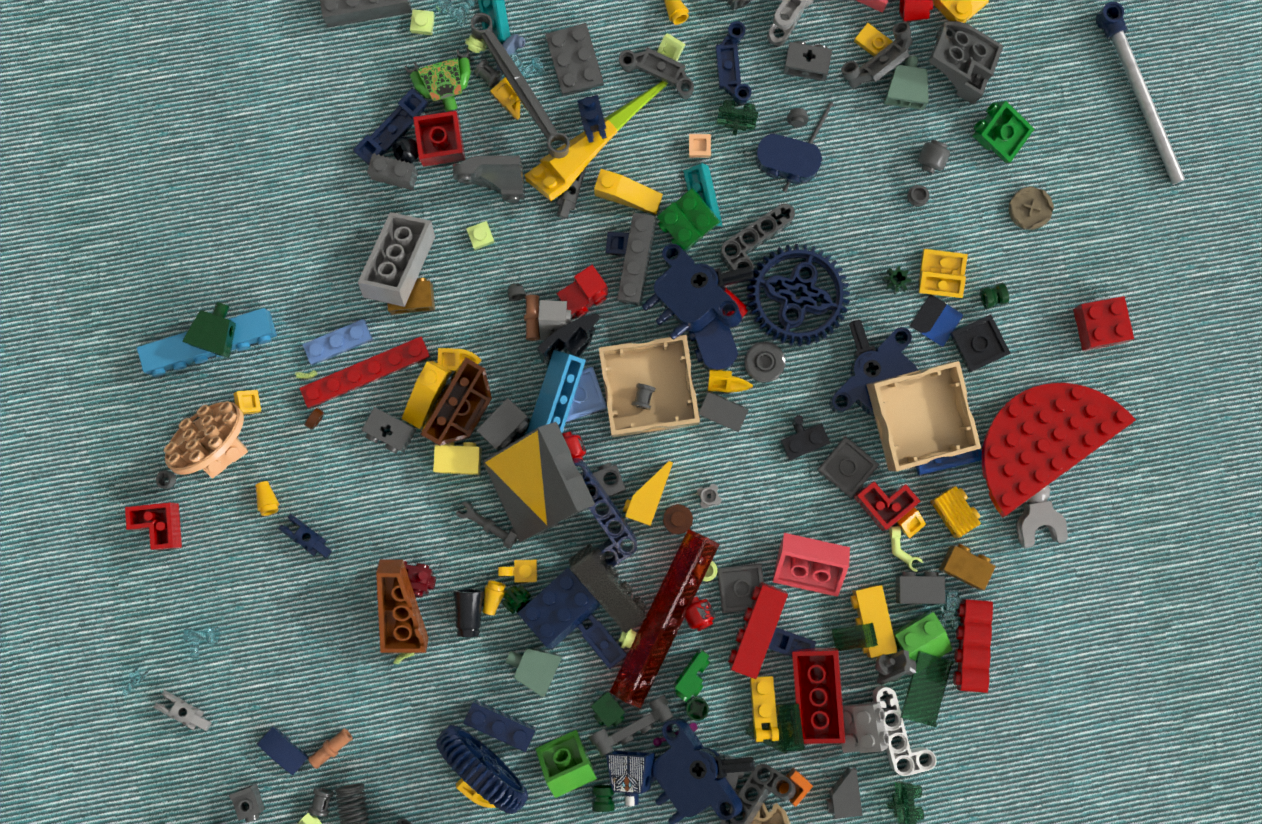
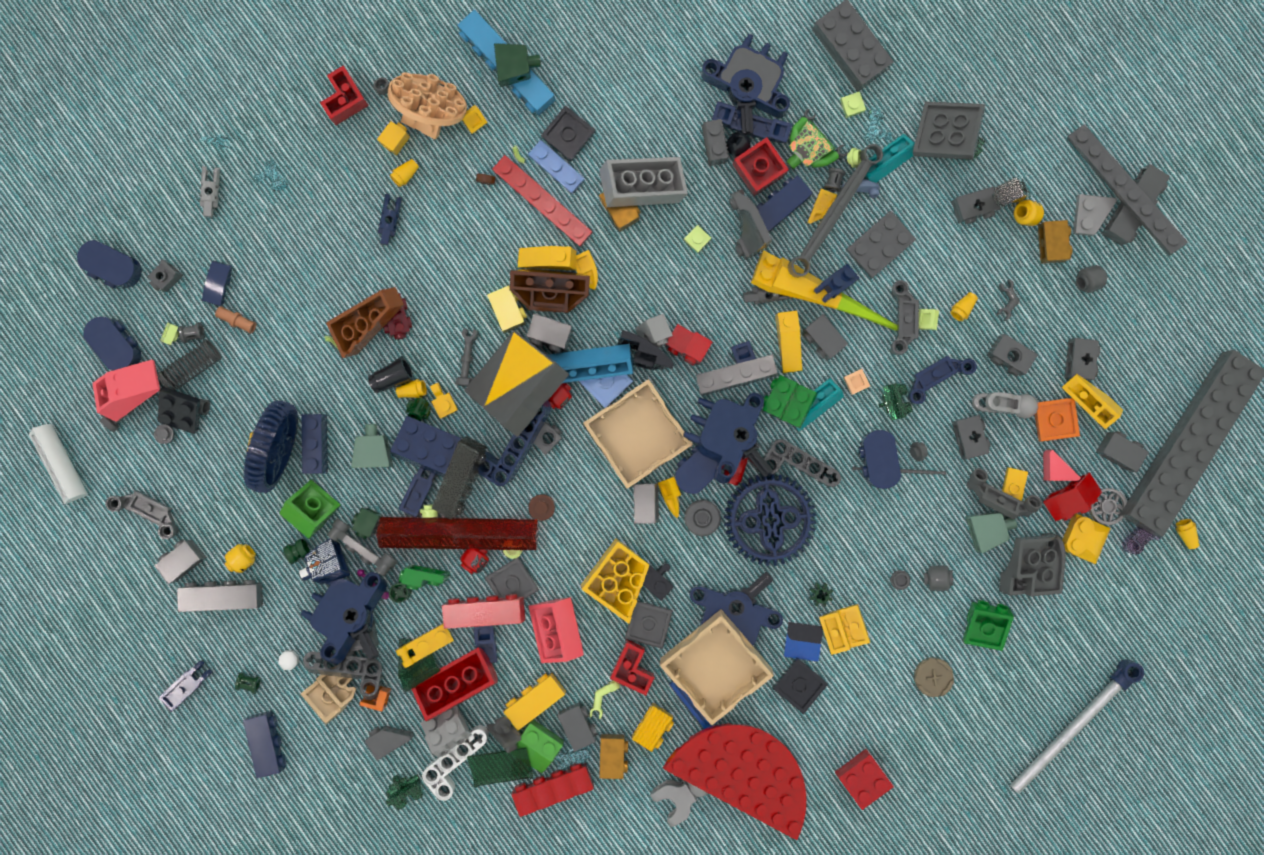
camera: 60 degrees right, 5 degrees up
dark grey brick [362,407,416,454] -> none
dark grey hinge [507,283,526,301] -> none
clear light blue piece [509,52,545,77] -> none
nougat pin [524,295,540,341] -> none
yellow slope [623,461,673,526] -> none
dark grey bush [631,383,656,410] -> none
light grey plate [697,484,722,509] -> none
clear green tile [831,623,878,651] -> none
yellow plate [897,508,926,538] -> none
dark green wheel [980,282,1009,309] -> none
none -> yellow brick [377,121,410,156]
none -> black plate [541,106,596,162]
none -> yellow wedge [581,538,649,624]
none -> piece [701,34,790,135]
none -> dark blue brick [756,175,813,232]
none -> dark grey brick [803,314,848,361]

